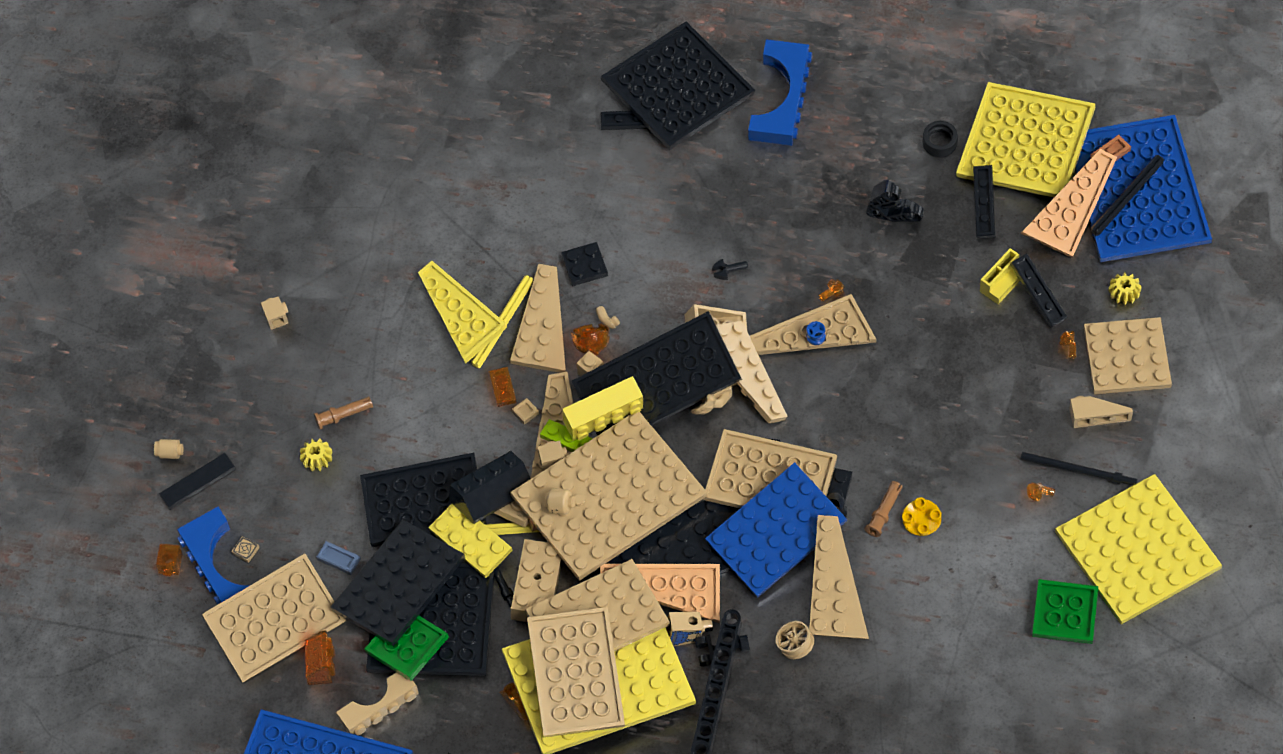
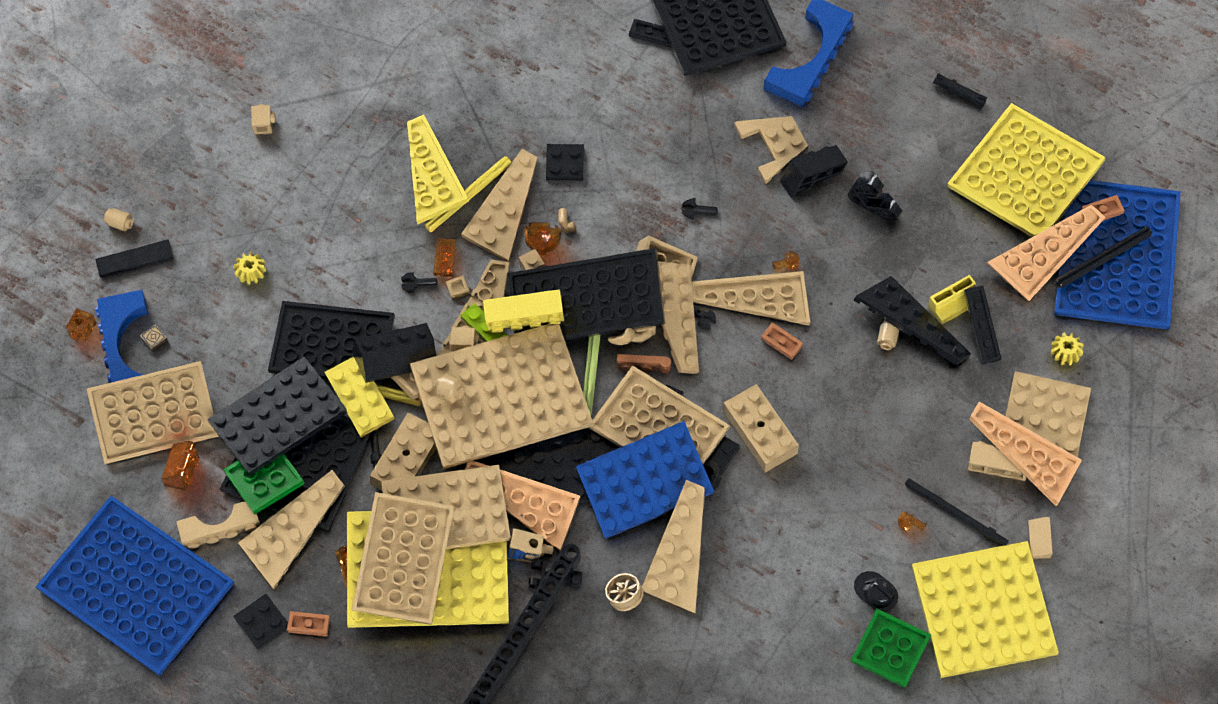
camera: 15 degrees right, 5 degrees up
medium nougat pin [314,396,373,429] -> none
sand blue tile [316,541,361,575] -> none
blue wheel [806,321,826,345] -> none
medium nougat pin [864,481,902,537] -> none
yellow dish [902,497,942,536] -> none
black tyre [922,121,958,157] -> none
black tile [973,165,996,239] -> none
clear orange plate [1059,331,1076,358] -> none
none -> tan wing [238,470,345,589]
none -> black bar [401,272,438,293]
none -> yellowish green axle [583,335,601,415]
none -> nougat plate [617,354,671,375]
none -> black bar [693,304,716,329]
none -> tan brick [723,384,799,473]
none -> tan wing [734,116,808,184]
none -> nougat plate [761,322,803,360]
none -> black wedge [780,145,848,198]
none -> black wing [853,276,971,365]
none -> black piece [854,571,898,612]
none -> tan brick [877,321,899,350]
none -> black pin [933,73,988,108]
none -> light nougat wing [969,402,1082,506]
none -> tan slope [1028,517,1053,559]

